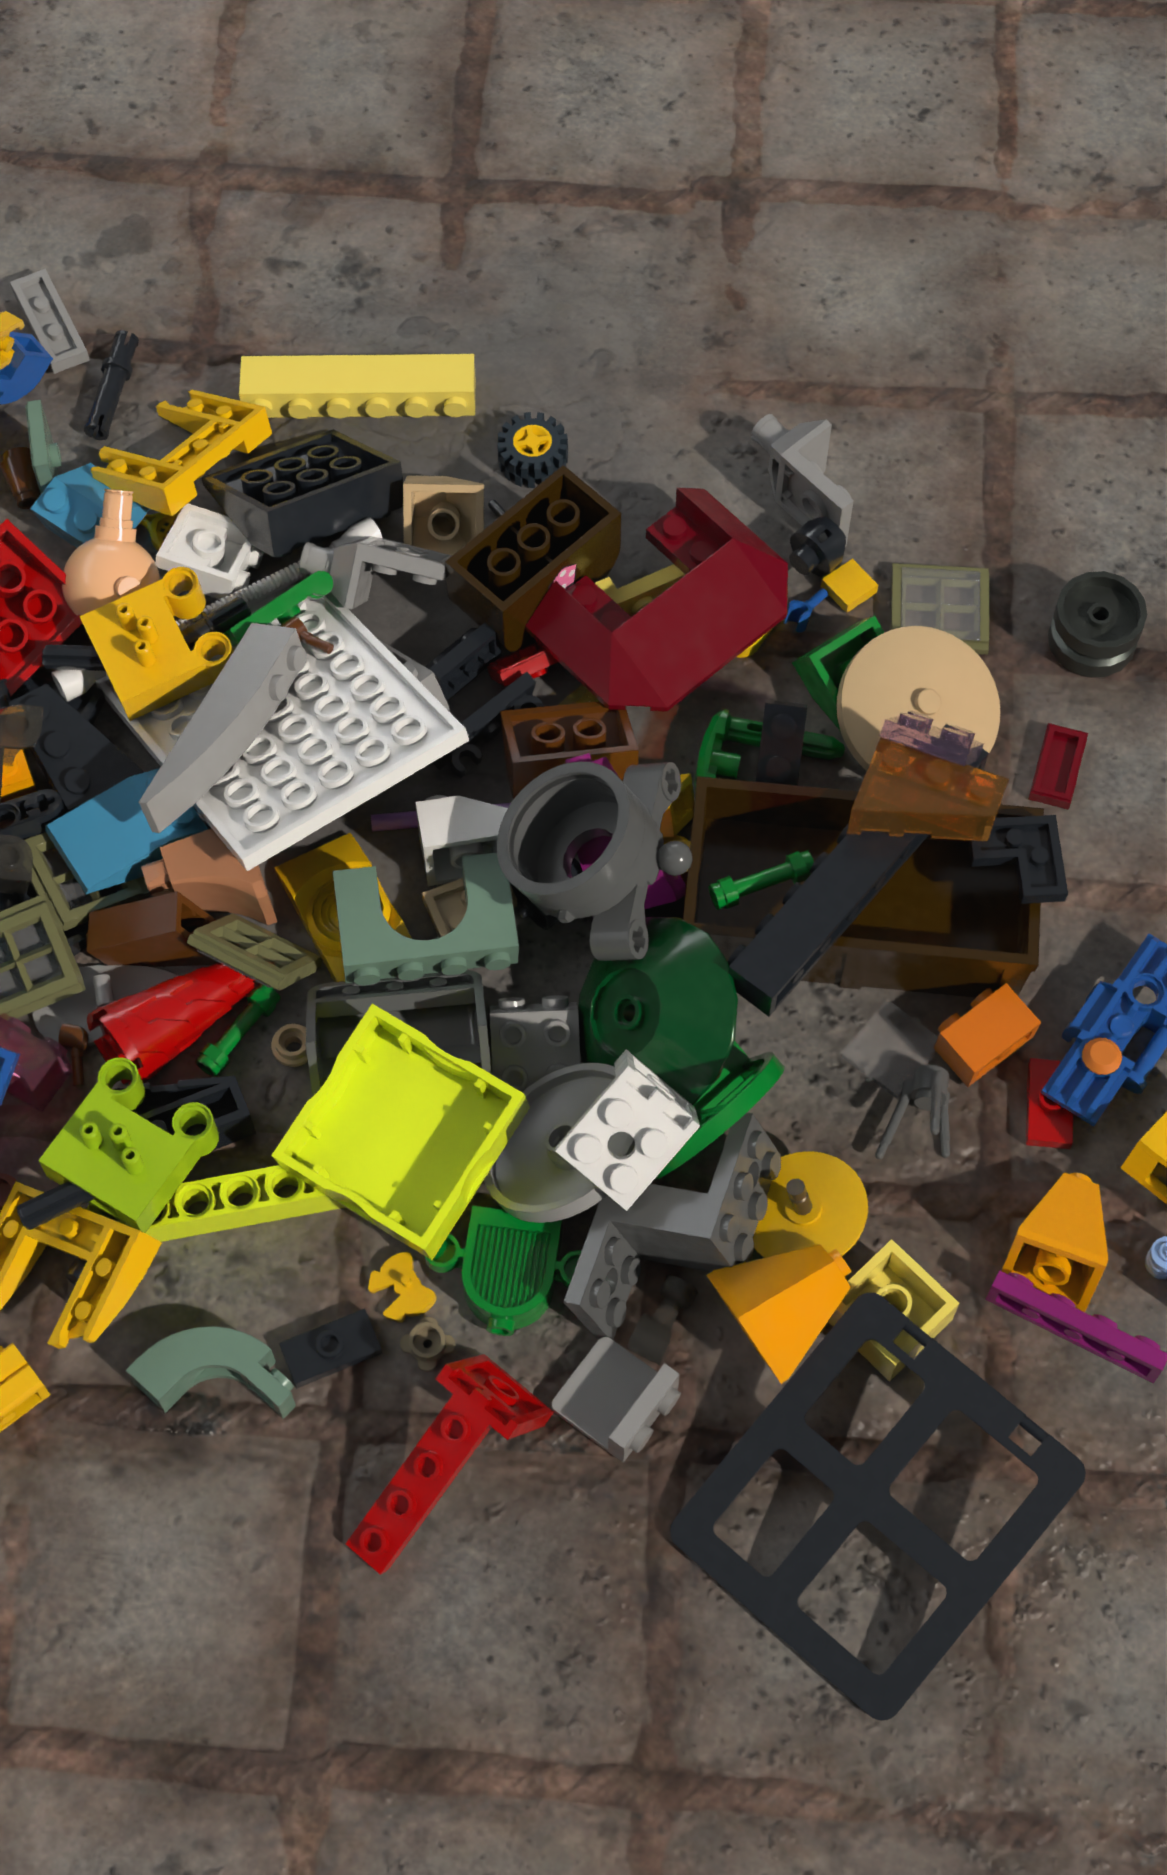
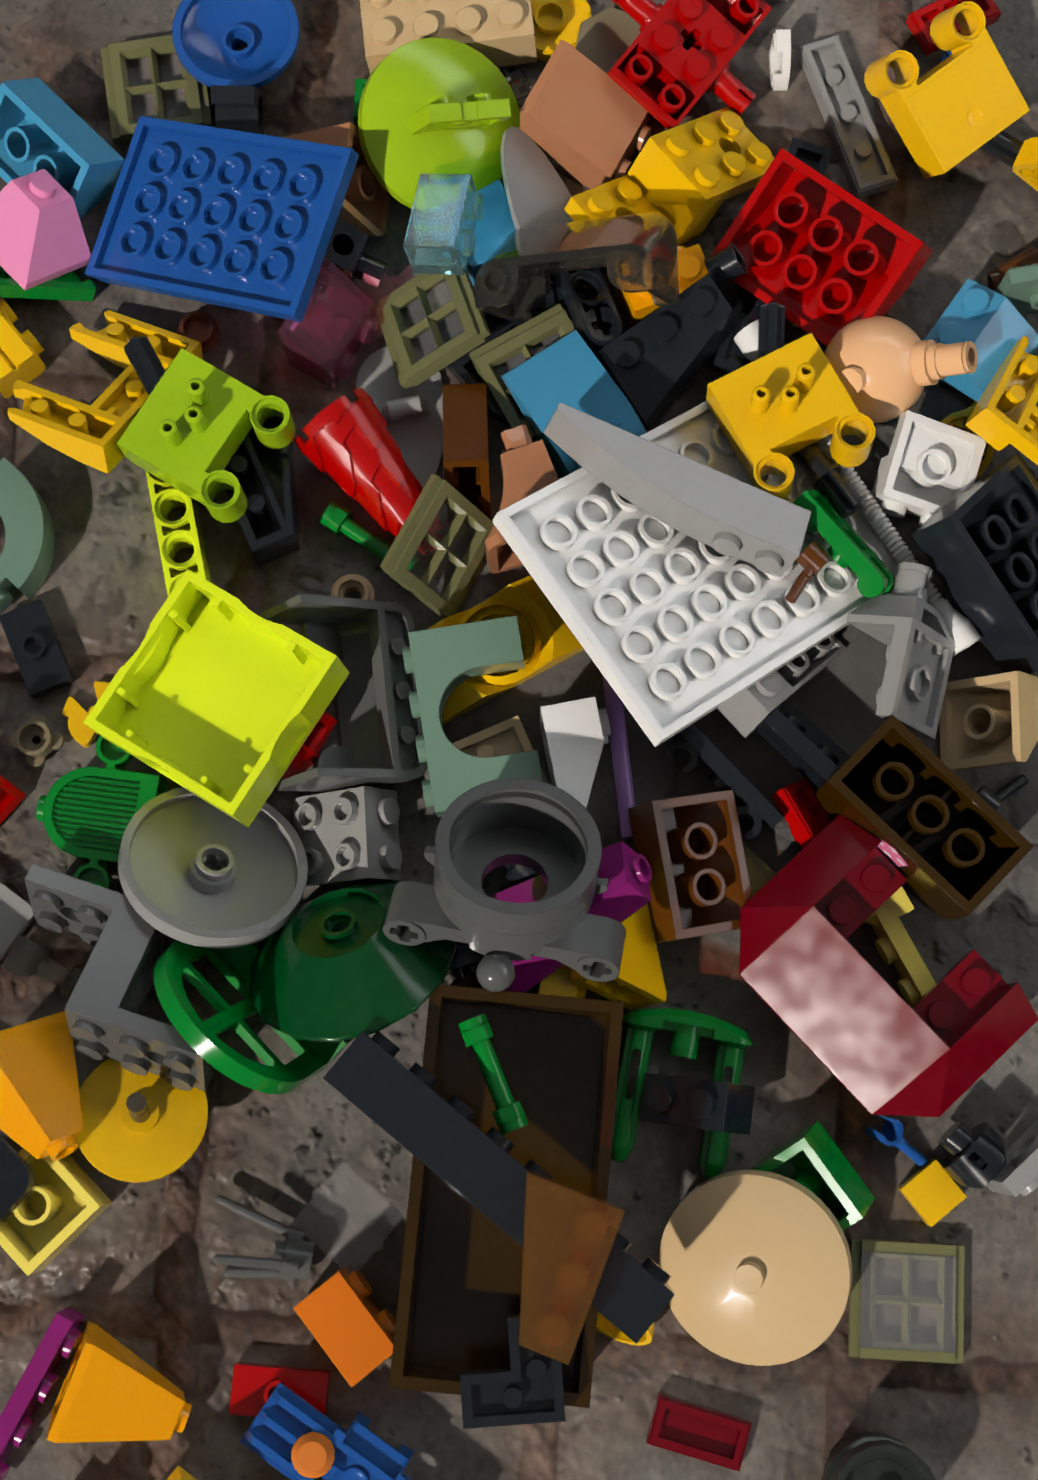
camera: 90 degrees right, 15 degrees up
reddish brown hand [58,1023,89,1086] -> none
white bracket [555,1050,700,1211] -> none
plate [880,710,984,766] -> none

